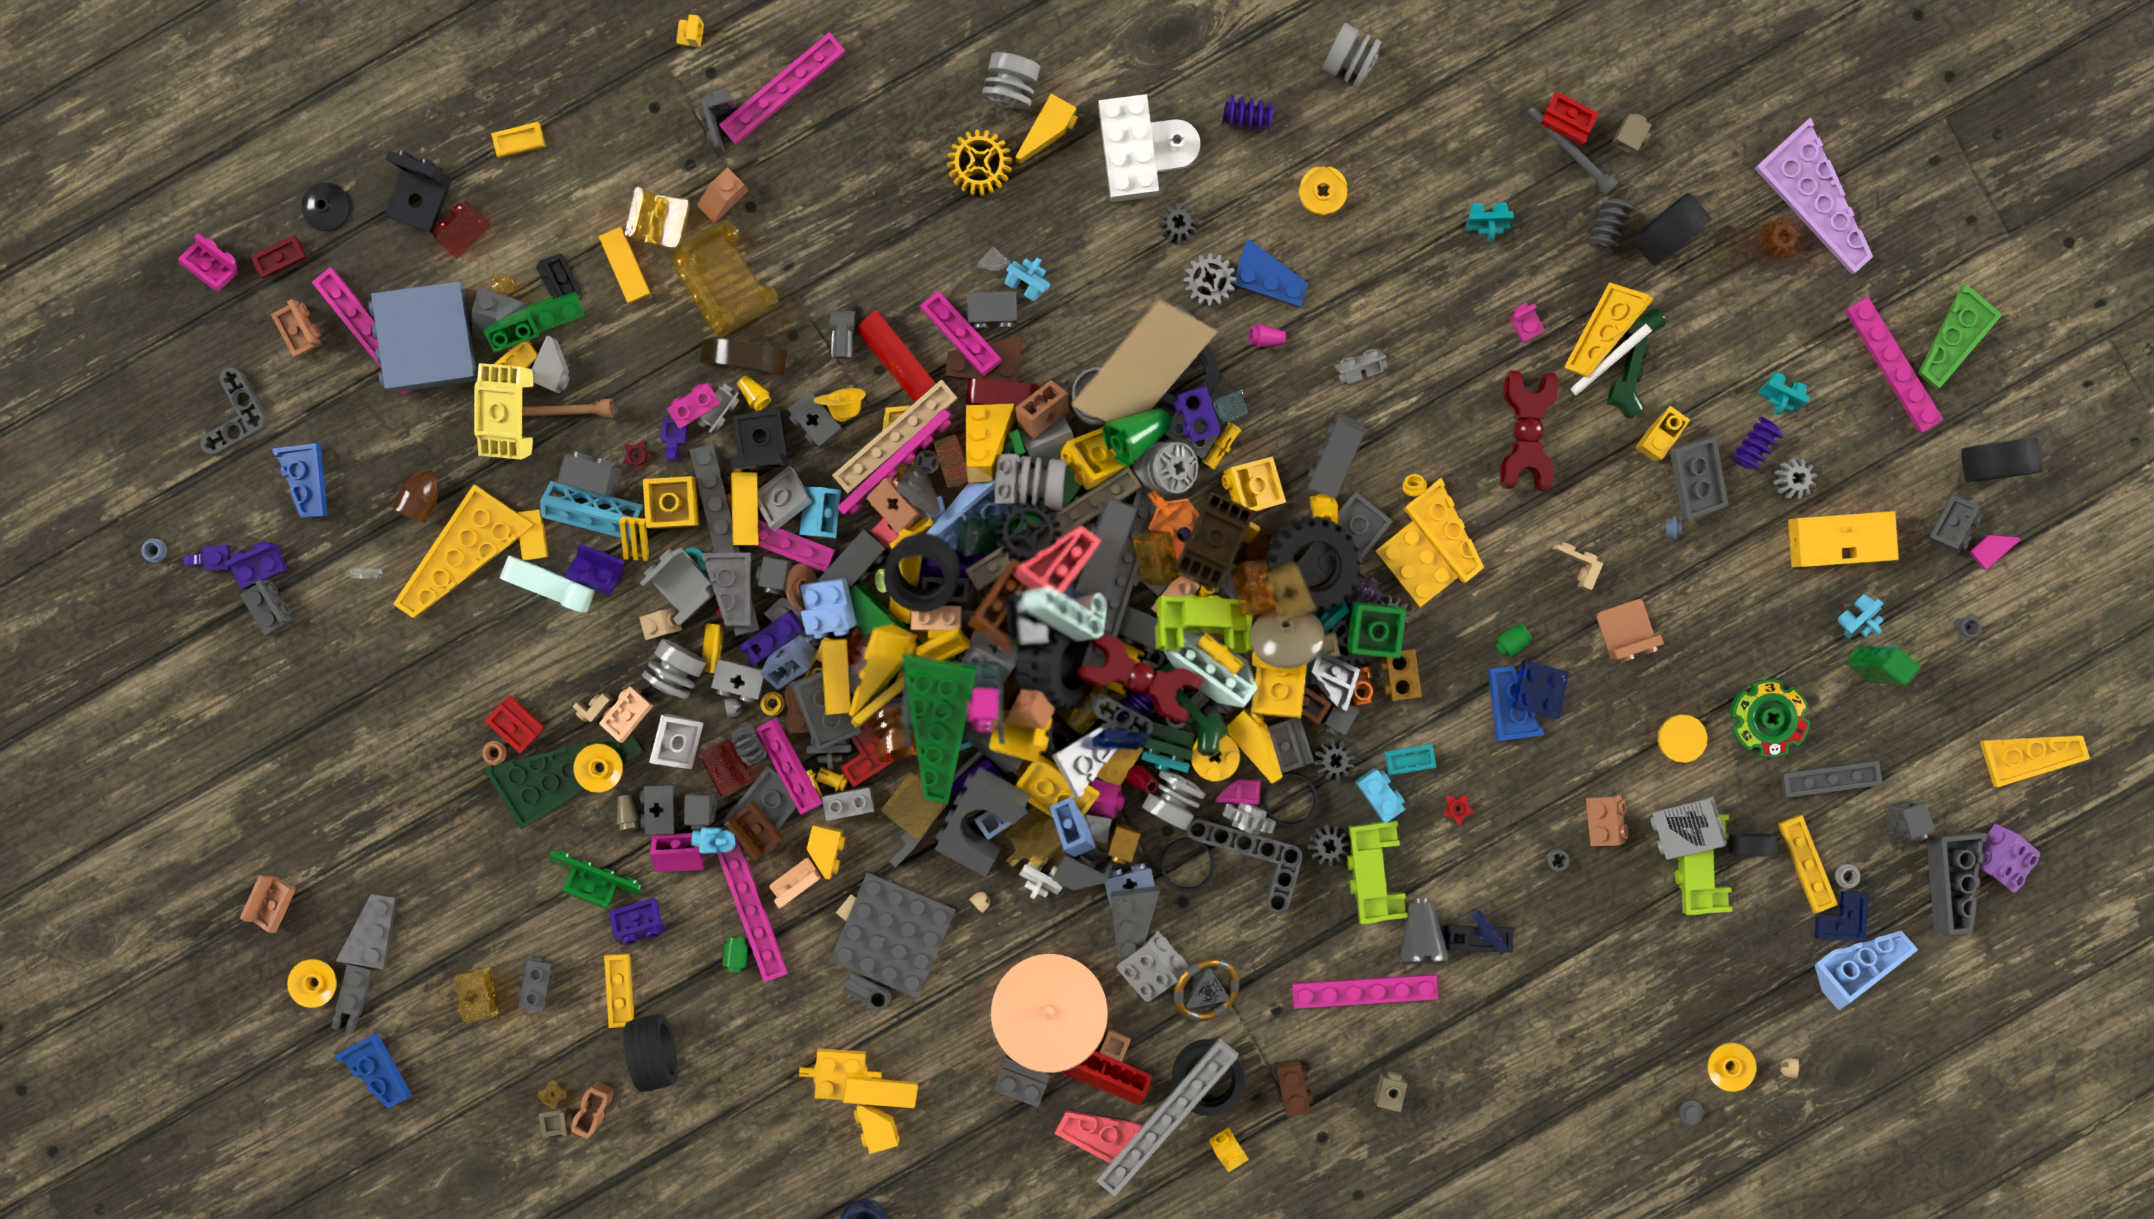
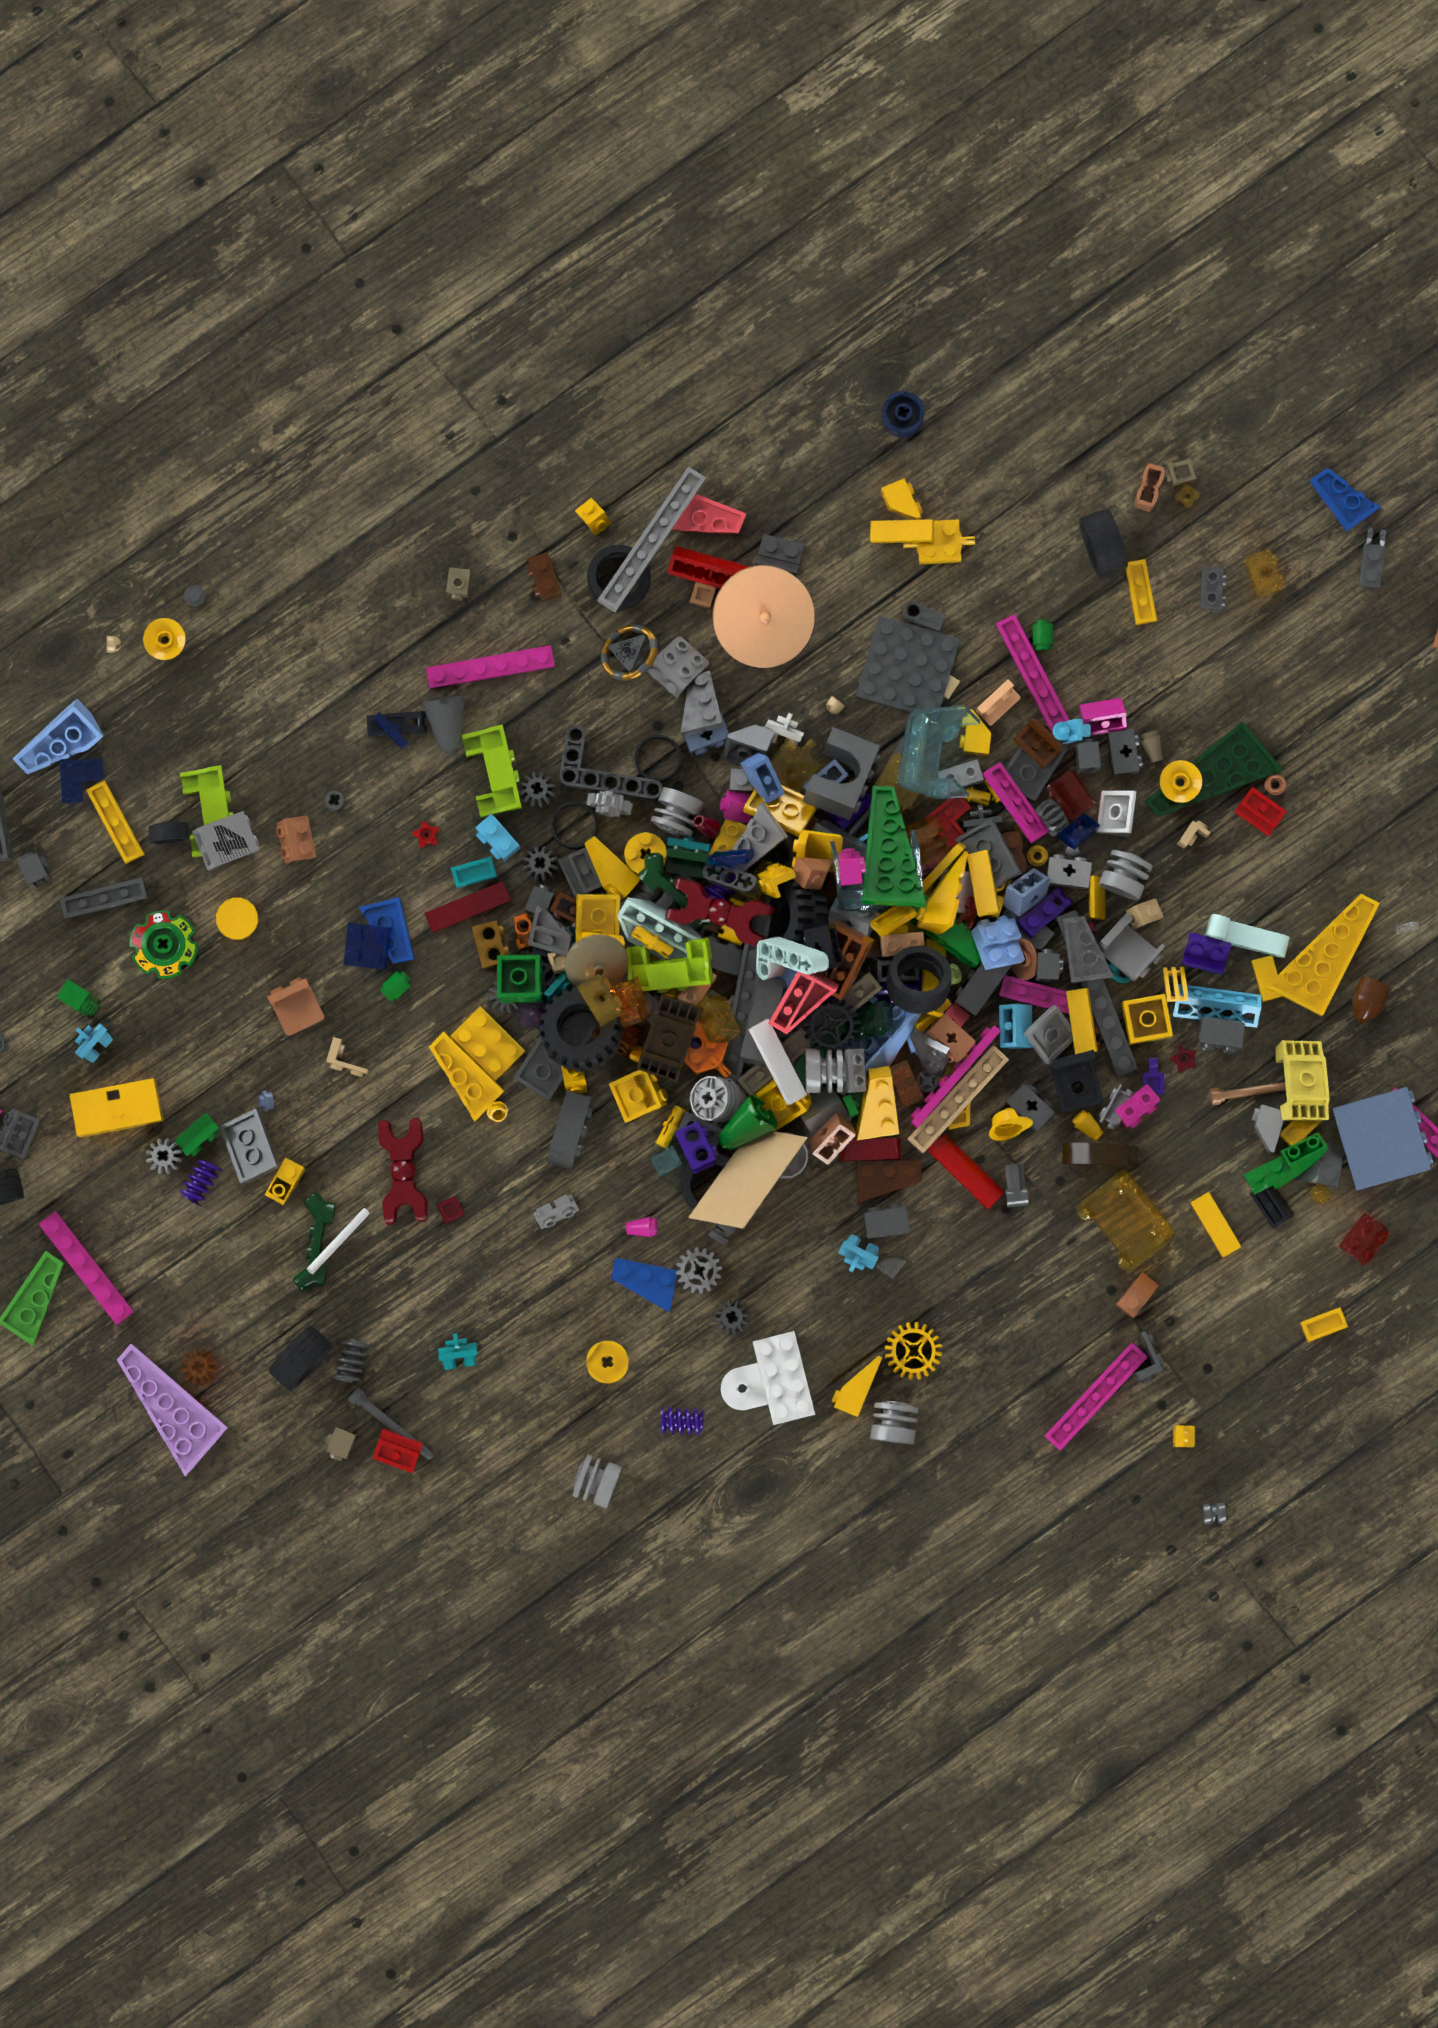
camera: 165 degrees right, 5 degrees down
yellow dish [287,959,337,1008] -> none
flat silver wing [336,893,398,969] -> none
black bracket [385,150,452,233] -> none
green bracket [549,851,642,910] -> none
light nougat bracket [599,686,654,743] -> none
dark purple bracket [609,898,667,946] -> none
clear yellow bracket [624,187,691,249] -> none
dark pink plate [920,291,1002,377] -> none
pearl gold brick [1108,822,1140,864] -> none
dark pink tile [1215,779,1261,805] -> none
dark pink bracket [1509,303,1545,343] -> none
yellow wing [1564,283,1653,378] -> none
teal hips [1758,372,1810,415] -> none
light grey plate [1835,864,1860,888] -> none
none -> green bracket [175,1113,220,1157]
none -> dark red tile [424,881,511,933]
none -> dark red tile [436,1196,465,1224]
none -> white tile [748,1019,807,1105]
none -> yellow bracket [758,863,796,898]
none -> clear light blue windscreen [898,705,980,799]
none -> clear blue plate [1058,813,1100,850]

